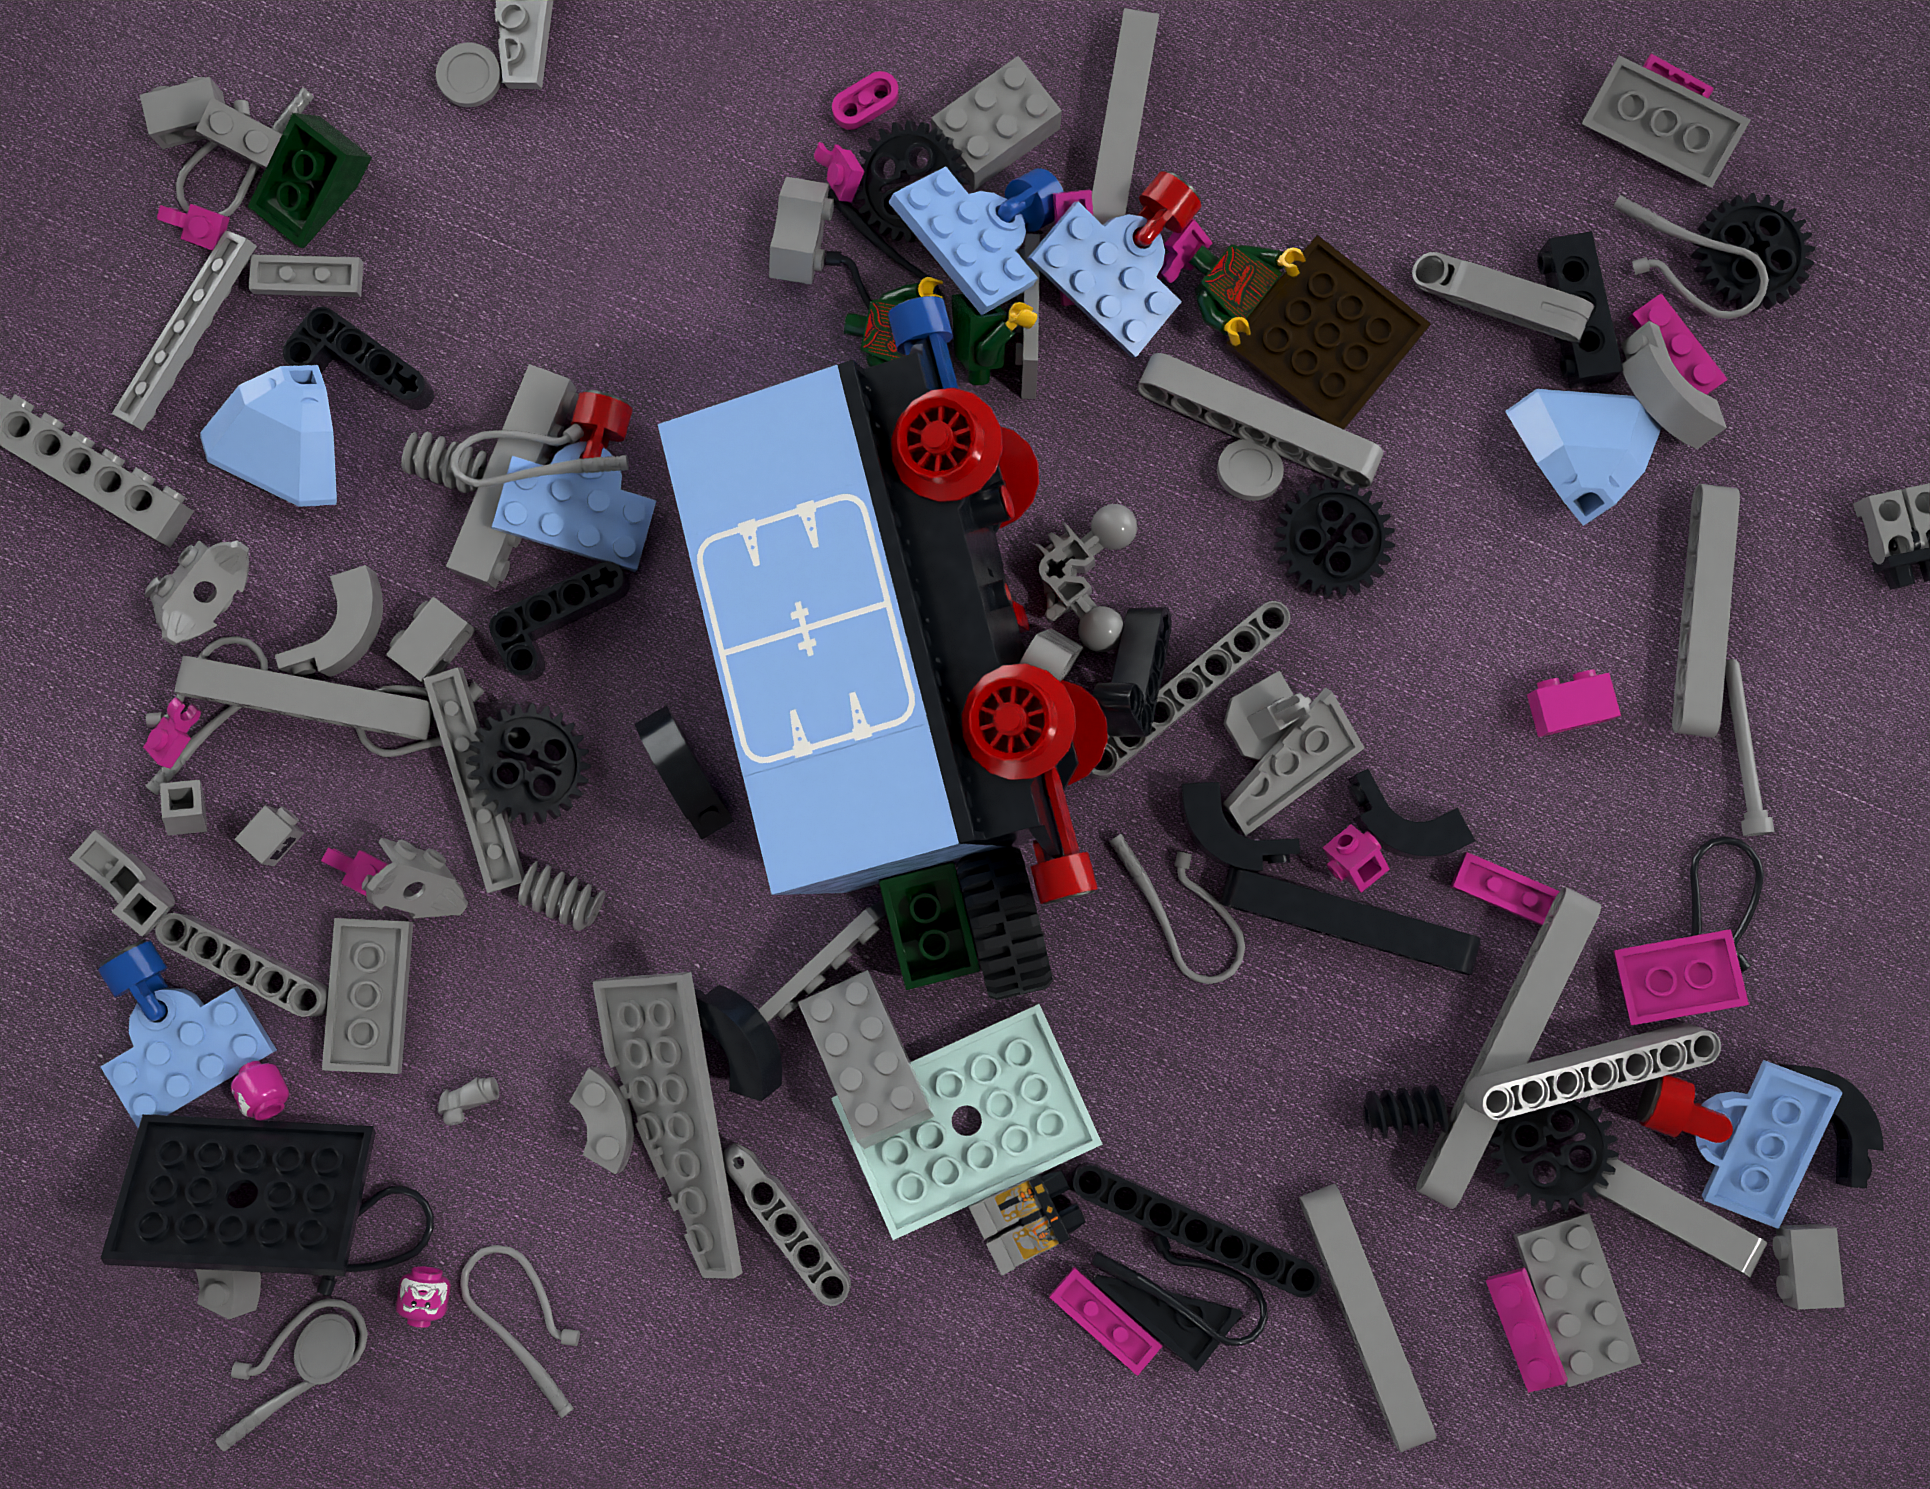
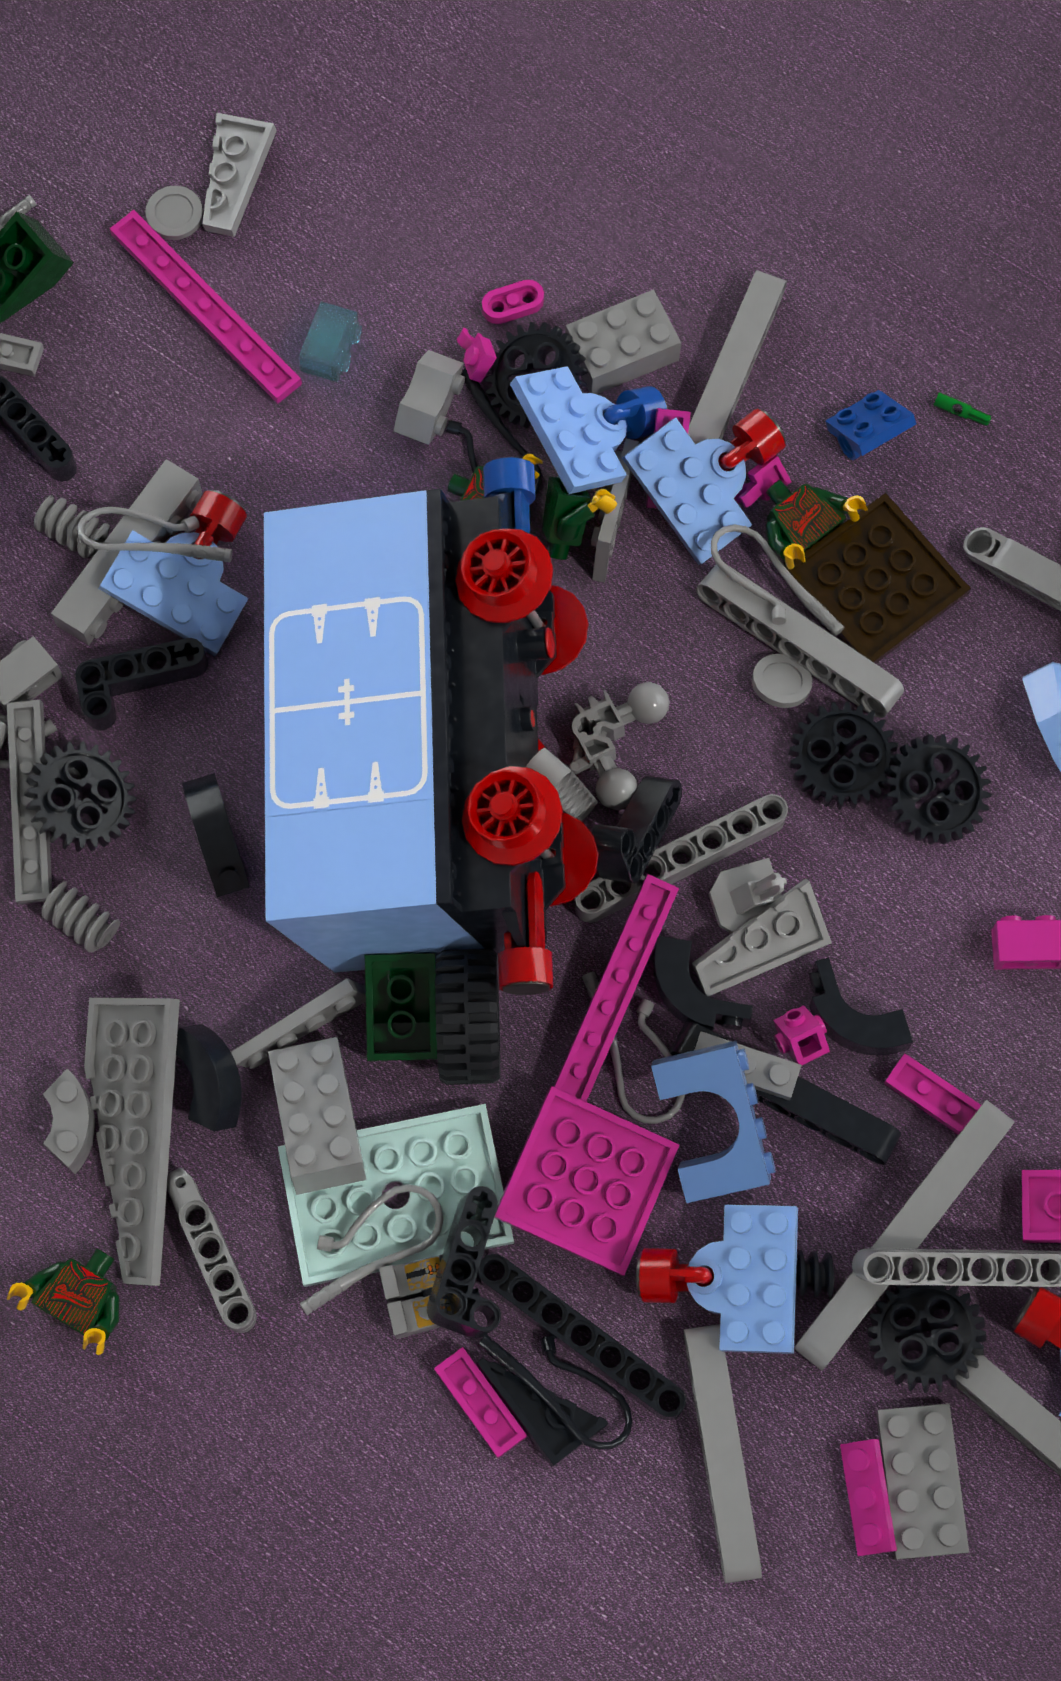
camera: 10 degrees right, 10 degrees down
none -> dark green torso [6,1248,119,1355]
none -> dark pink plate [110,210,302,404]
none -> clear light blue brick [299,301,362,382]
none -> light grey piece [299,1184,444,1315]
none -> black beam [427,1186,501,1339]
none -> dark pink plate [494,1086,679,1276]
none -> dark pink plate [553,874,679,1102]
none -> light blue plate [636,1205,798,1354]
none -> medium blue arch [651,1041,776,1203]
none -> light grey plate [695,1031,802,1101]
none -> light grey piece [711,524,844,636]
none -> blue plate [825,390,916,461]
none -> black gear [882,734,992,844]
none -> green pin [933,392,991,426]

